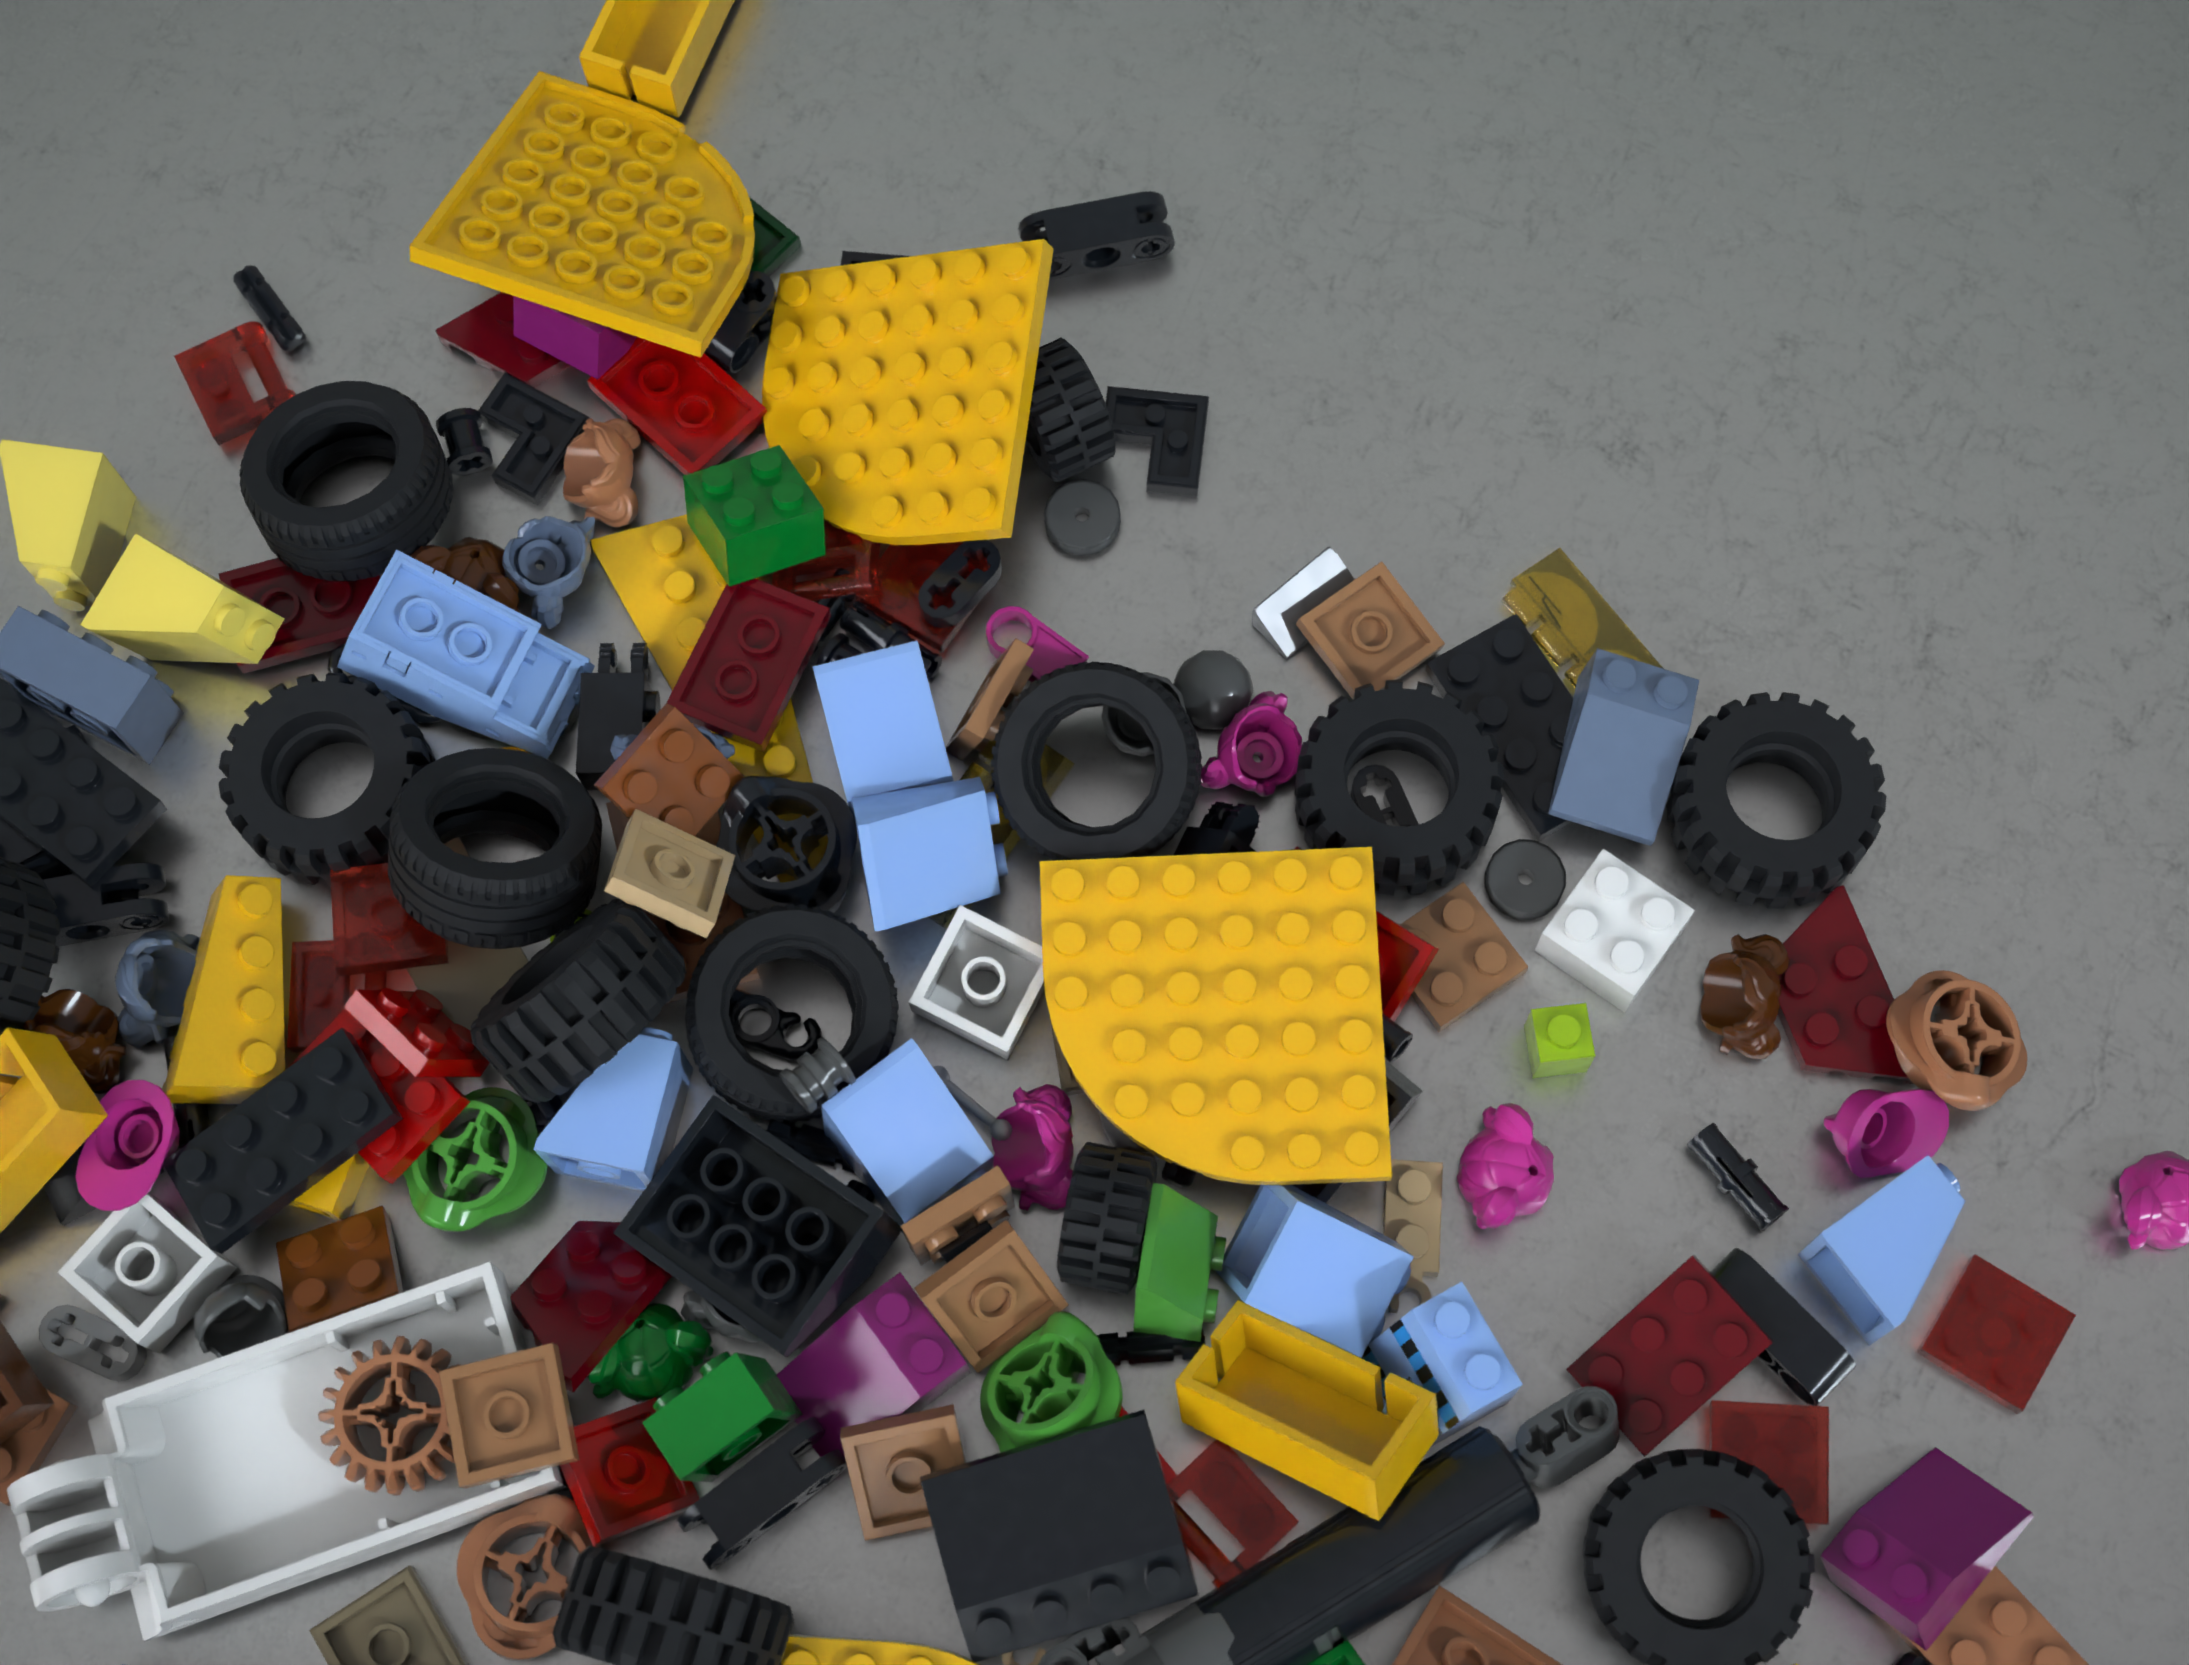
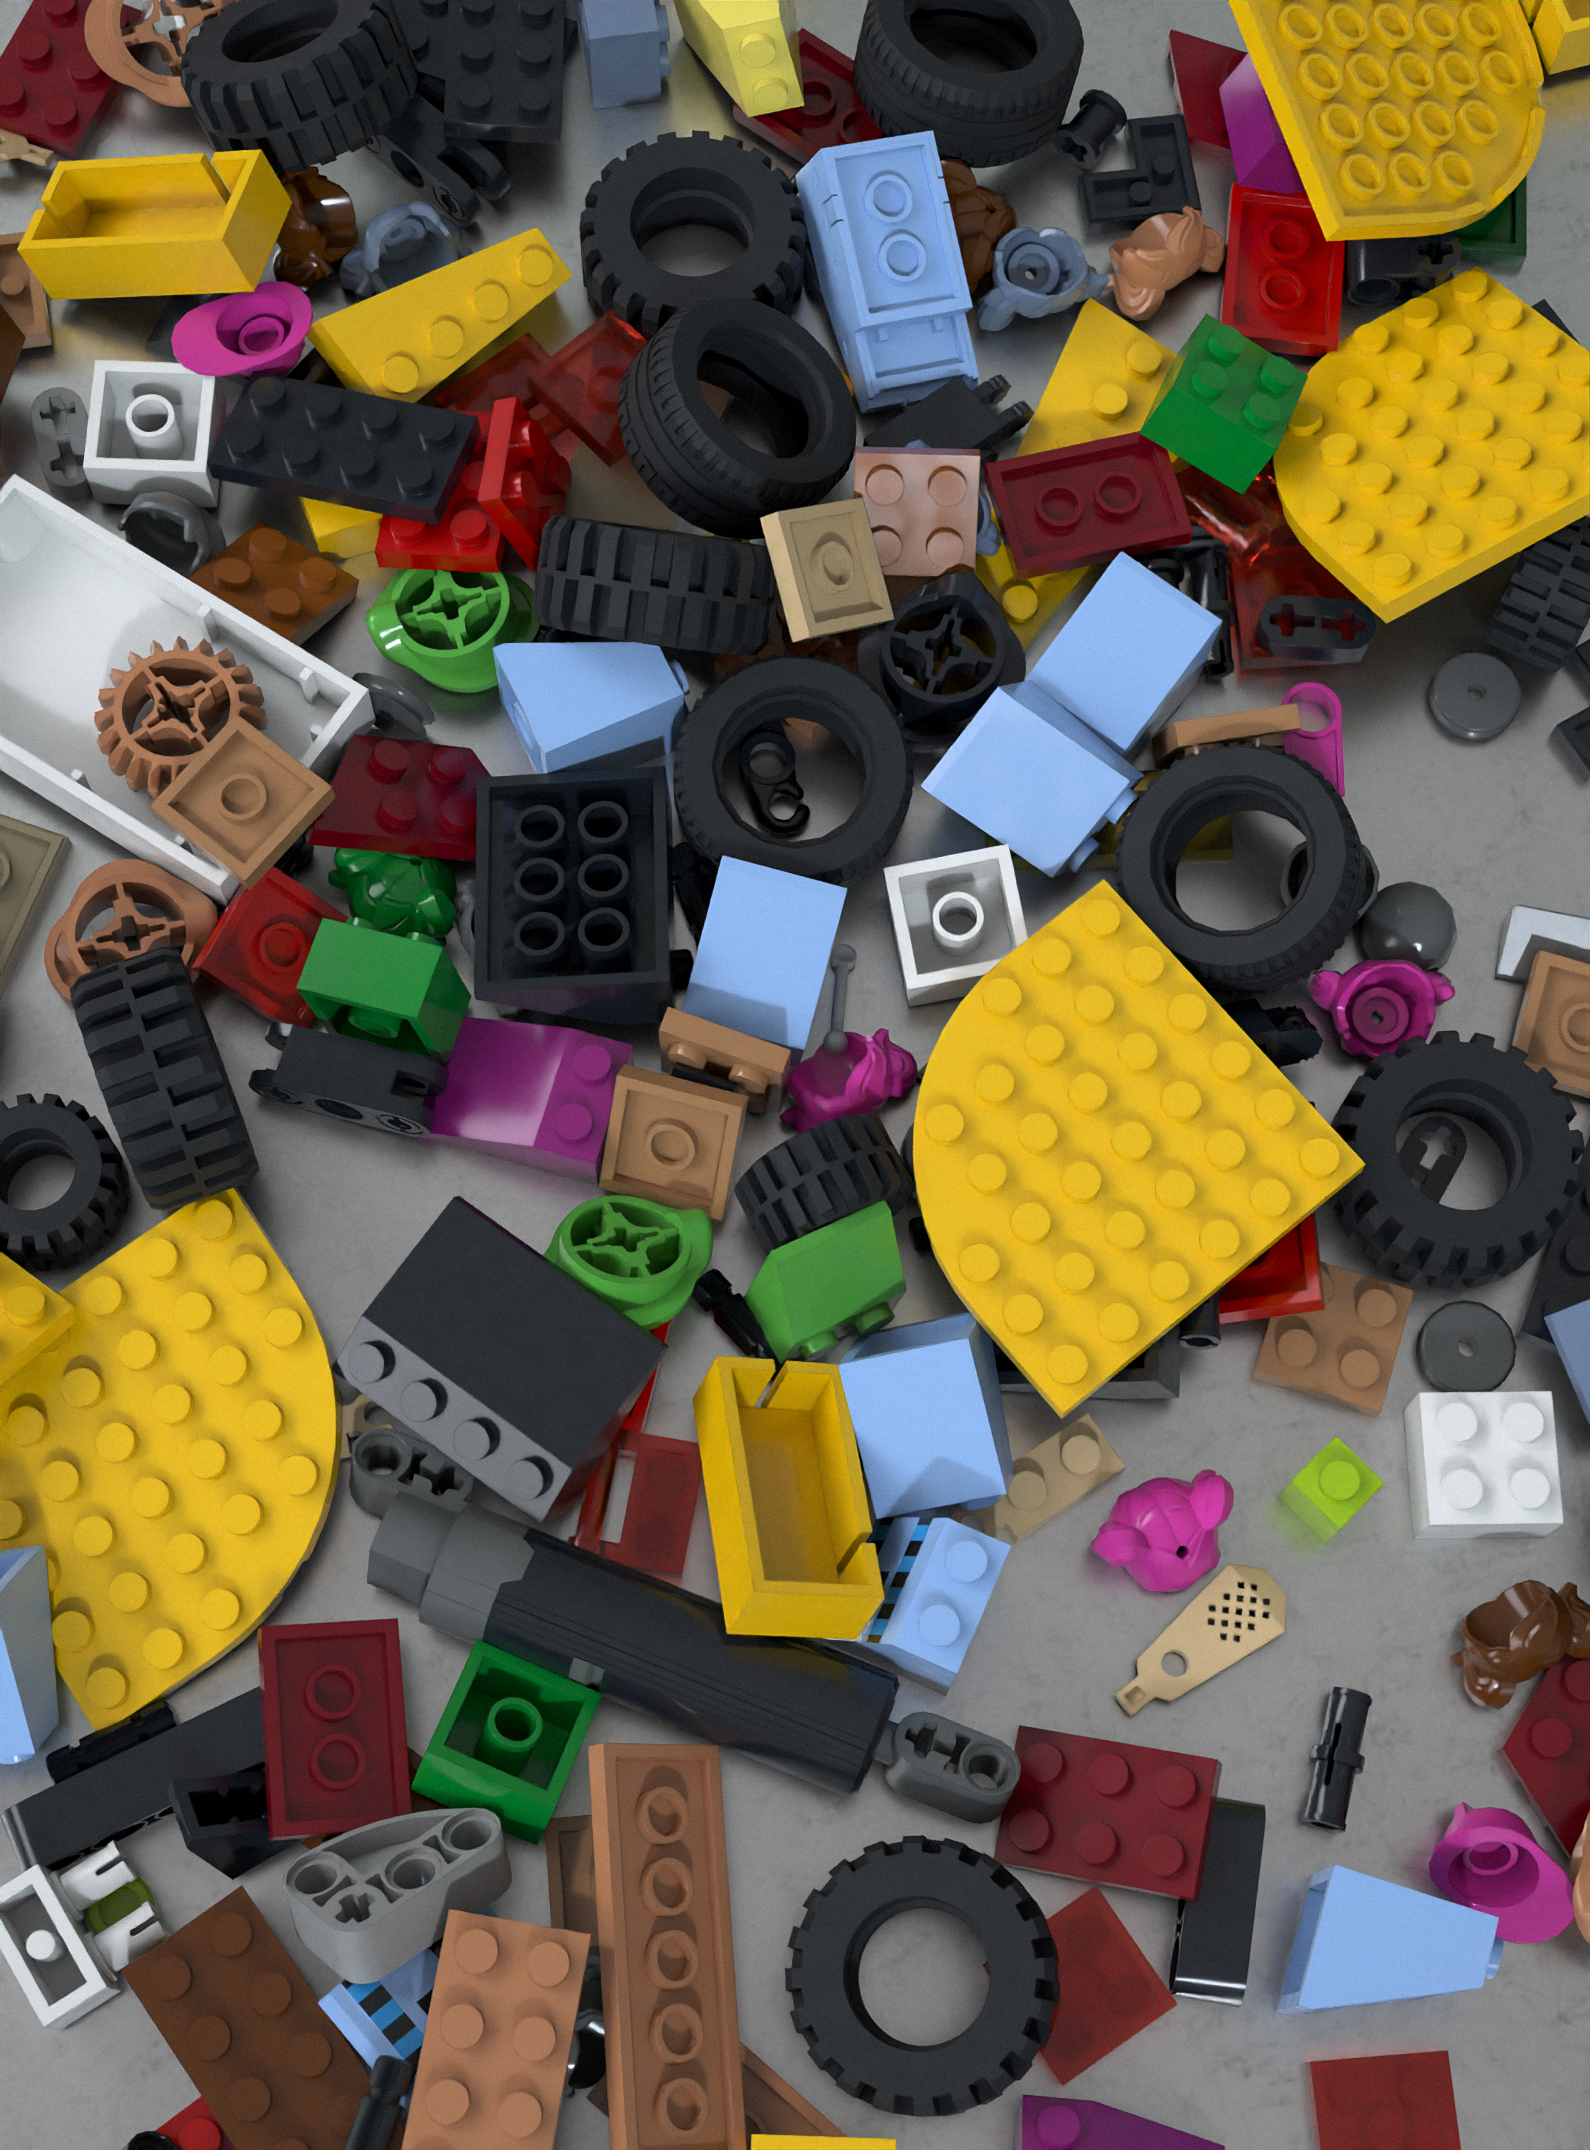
camera: 45 degrees right, 0 degrees up
dark grey bush [779,1037,856,1113] -> none
medium nougat plate [840,1404,967,1541] -> none
none -> dark grey piece [352,673,435,741]
none -> tan piece [1115,1563,1286,1716]

